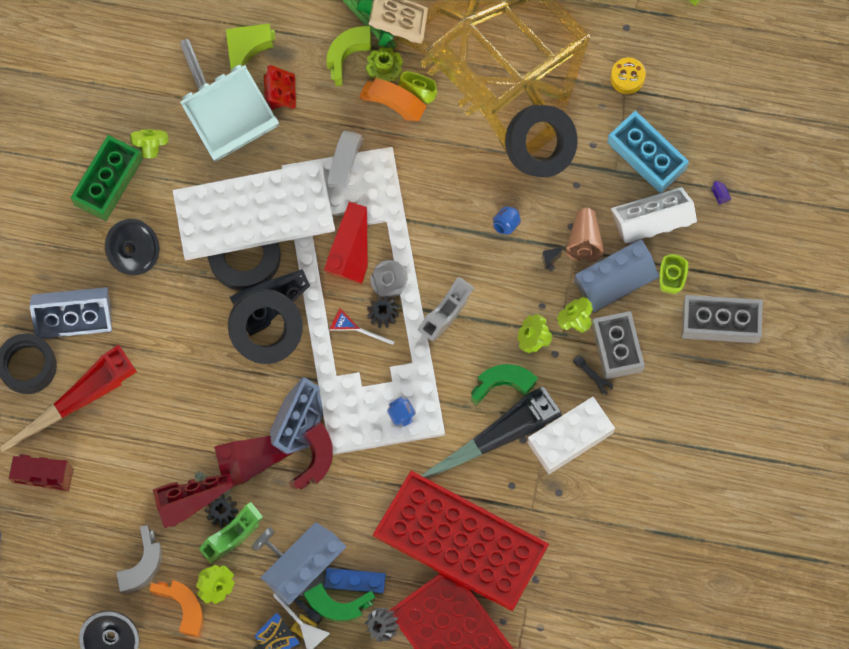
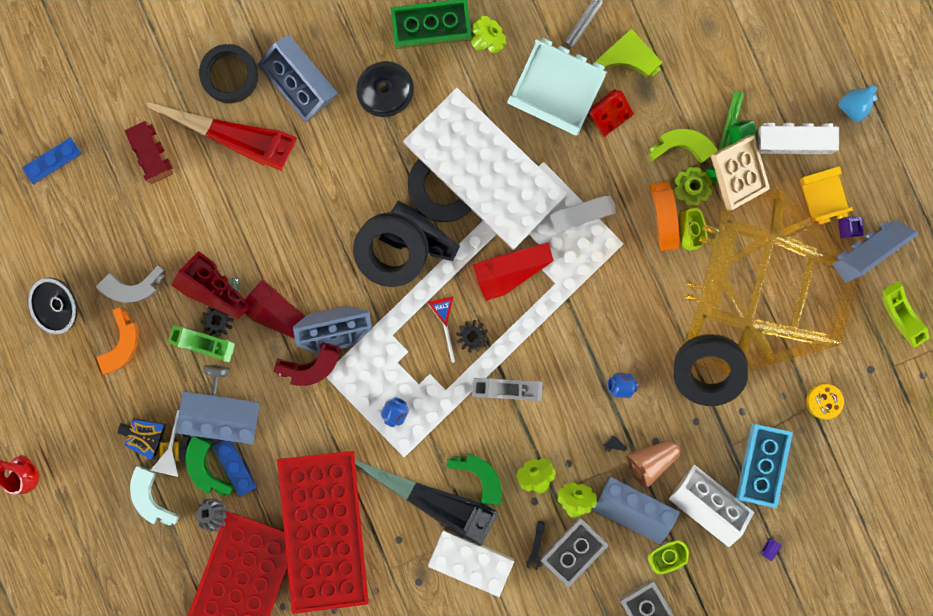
camera: 55 degrees right, 15 degrees up
lime plant [196,565,235,604] -> none
light grey tile [370,260,408,298] -> none

